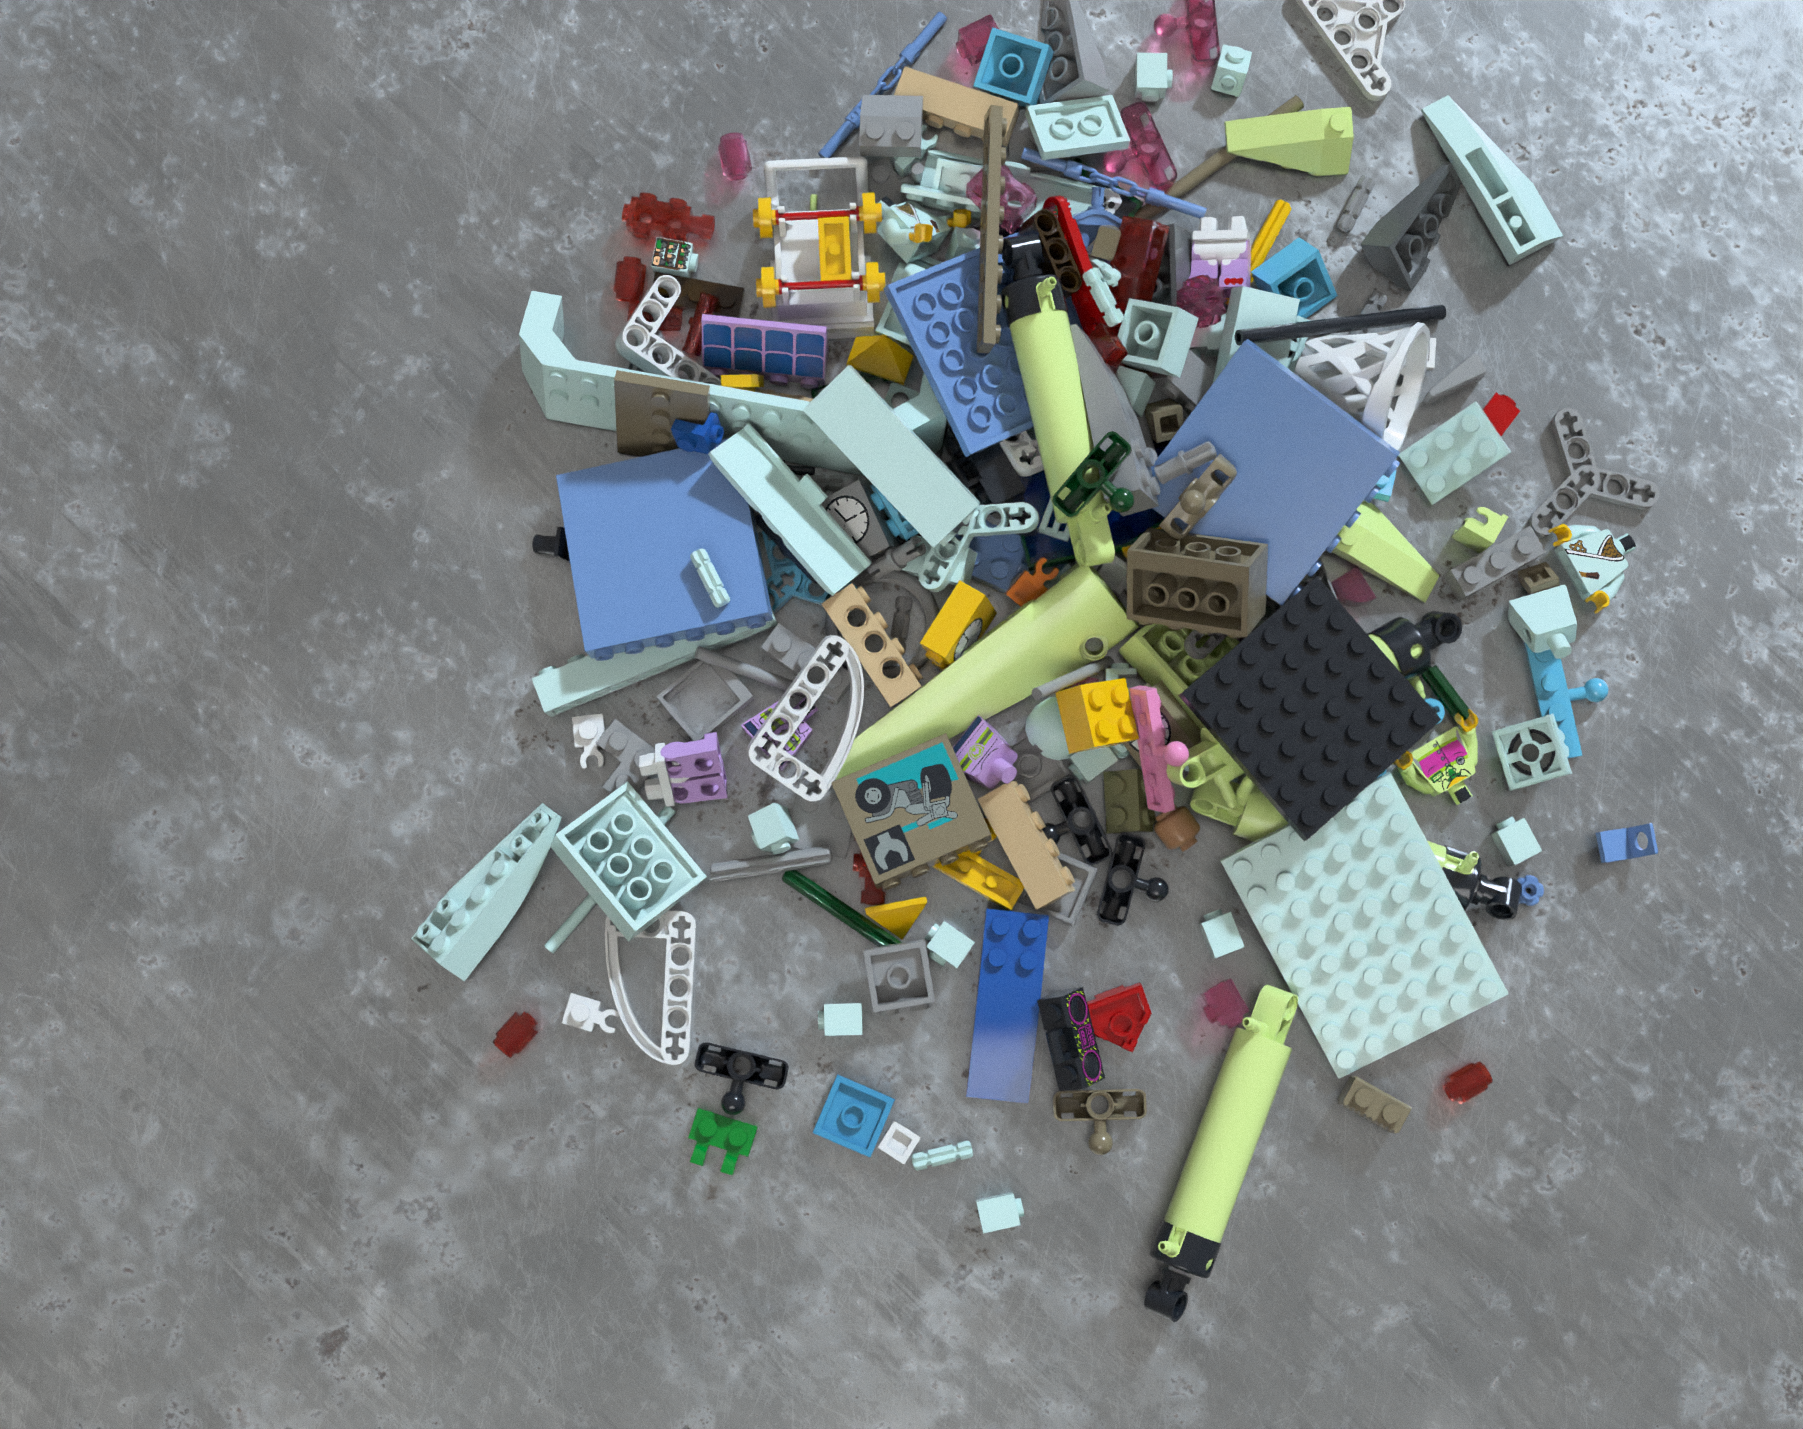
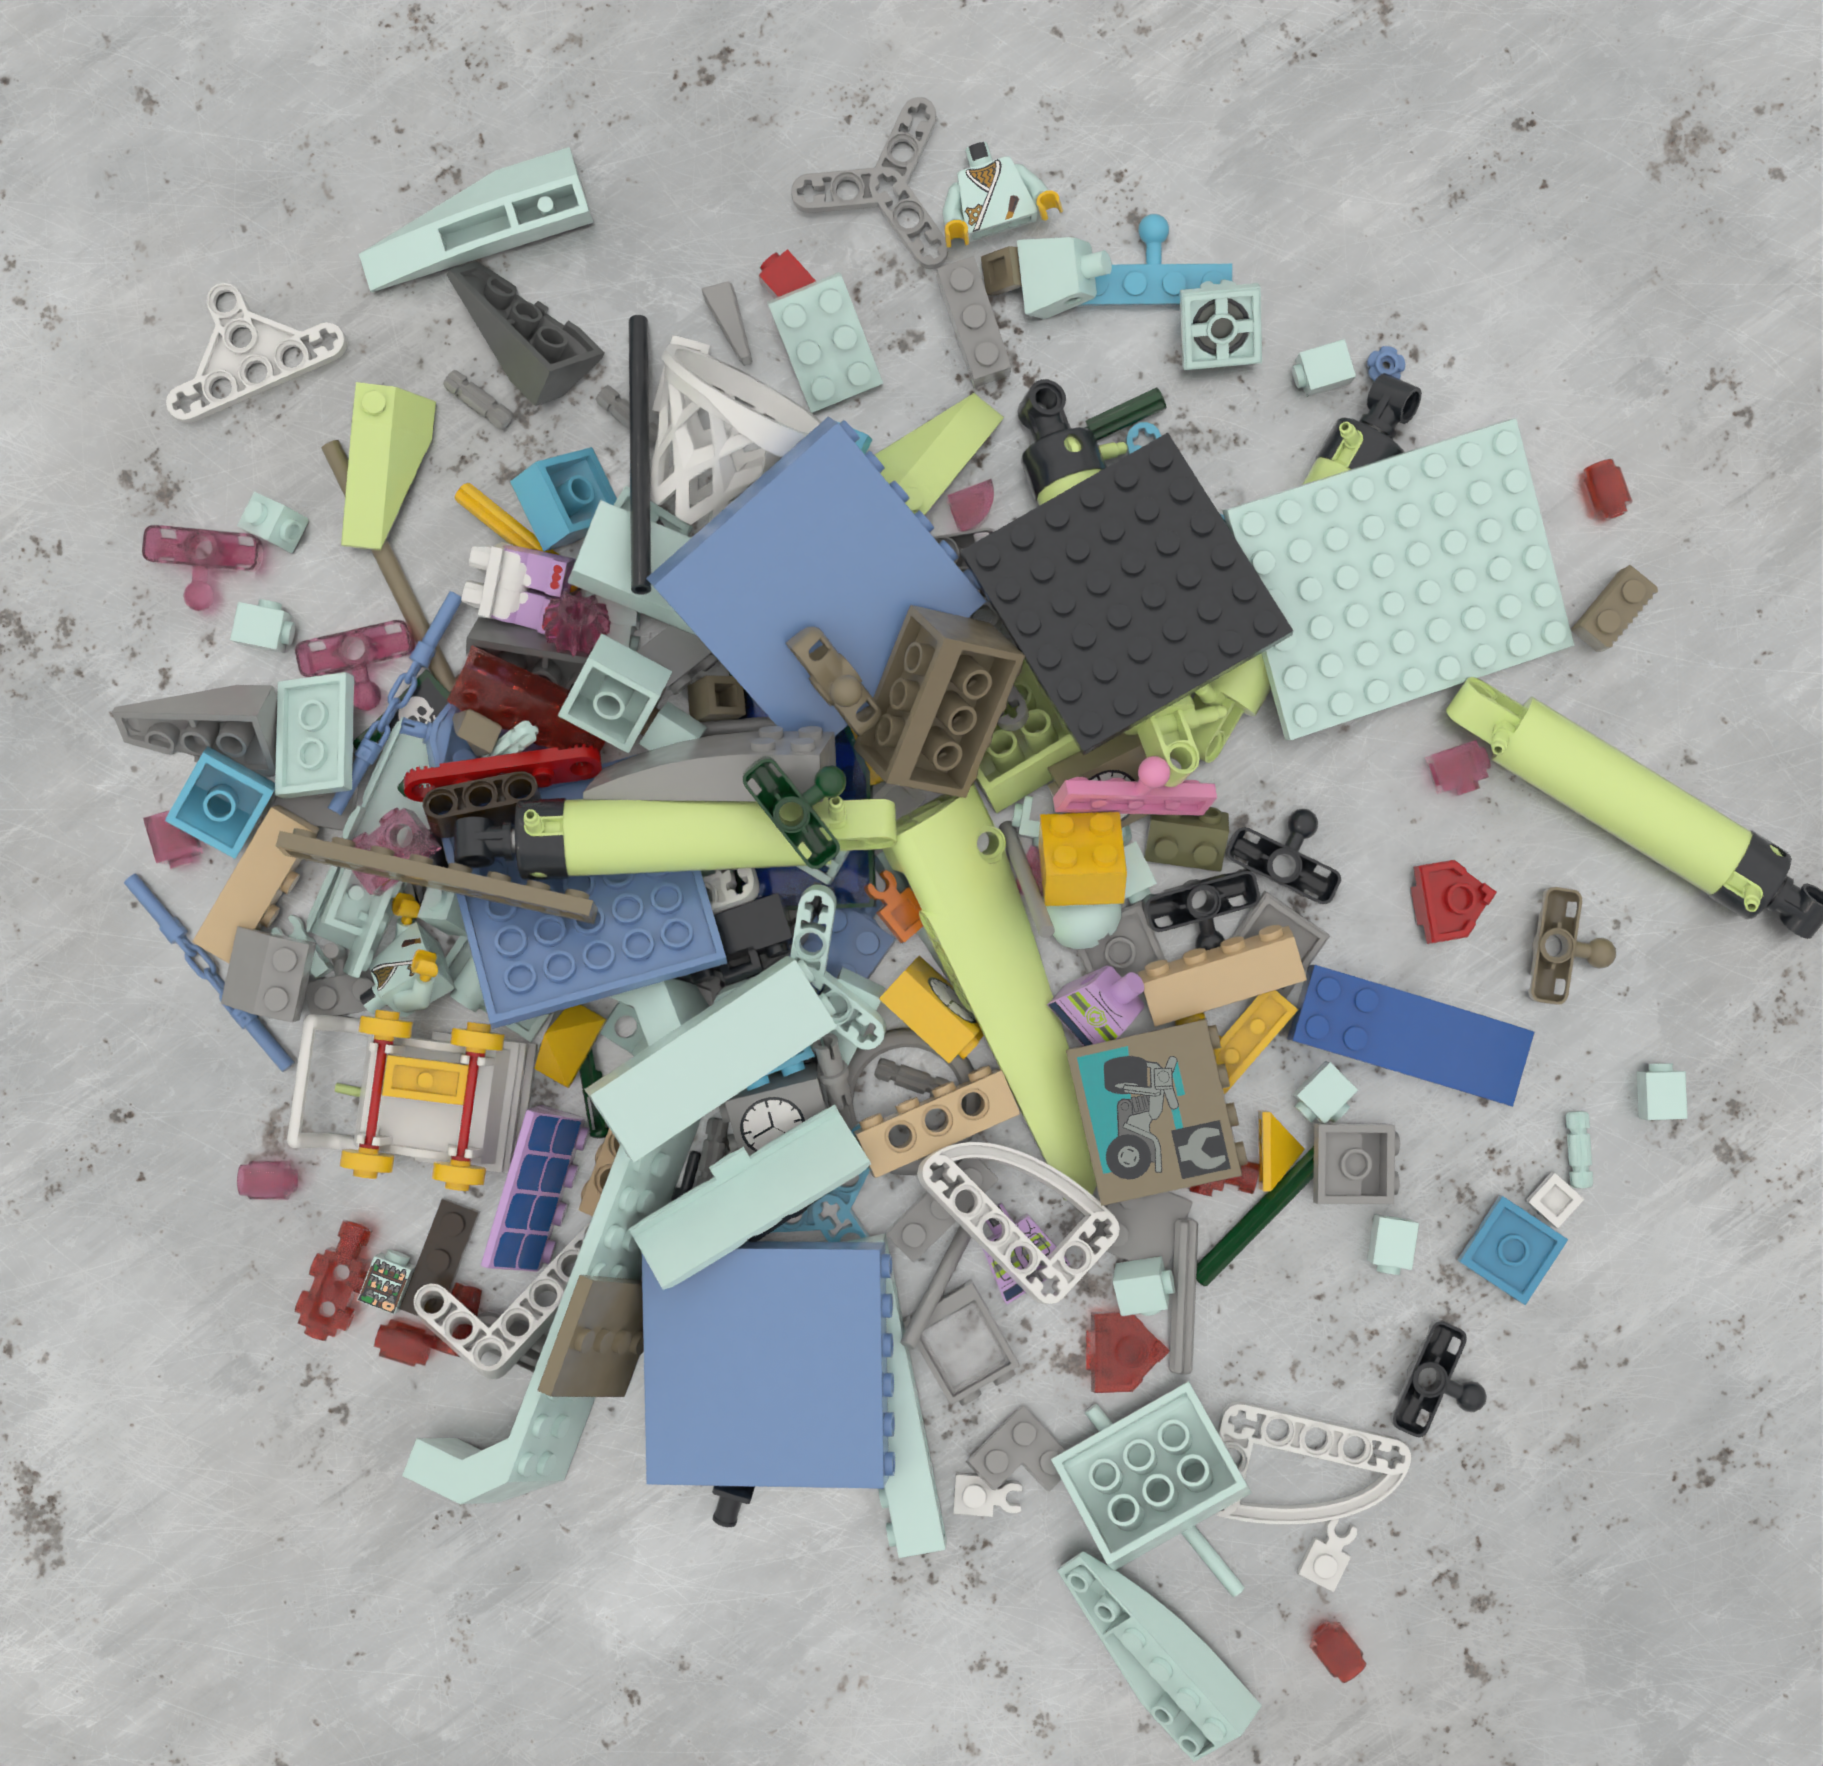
camera: 75 degrees left, 5 degrees up
lavender hips [639,732,728,807] -> none
blue bracket [671,412,724,454] -> none
clear red pin [682,292,719,356] -> none
green plate [688,1108,758,1176] -> none
light aqua axle [690,548,730,608] -> none
yellow plate [721,374,764,392] -> none
black piece [1037,987,1105,1091] -> none
light aqua axle [1083,267,1124,327] -> none
clear red piece [1088,323,1128,367] -> none
light grey axle [1154,441,1217,484] -> none
medium nougat head [1154,804,1200,852] -> none
light aqua brick [1198,909,1245,959] -> none
torso [1393,709,1478,805] -> none
yellowish green hinge [1451,507,1508,554] -> none
medium blue bracket [1596,823,1658,863] -> none
none -> clear red plate [1086,1311,1170,1393]

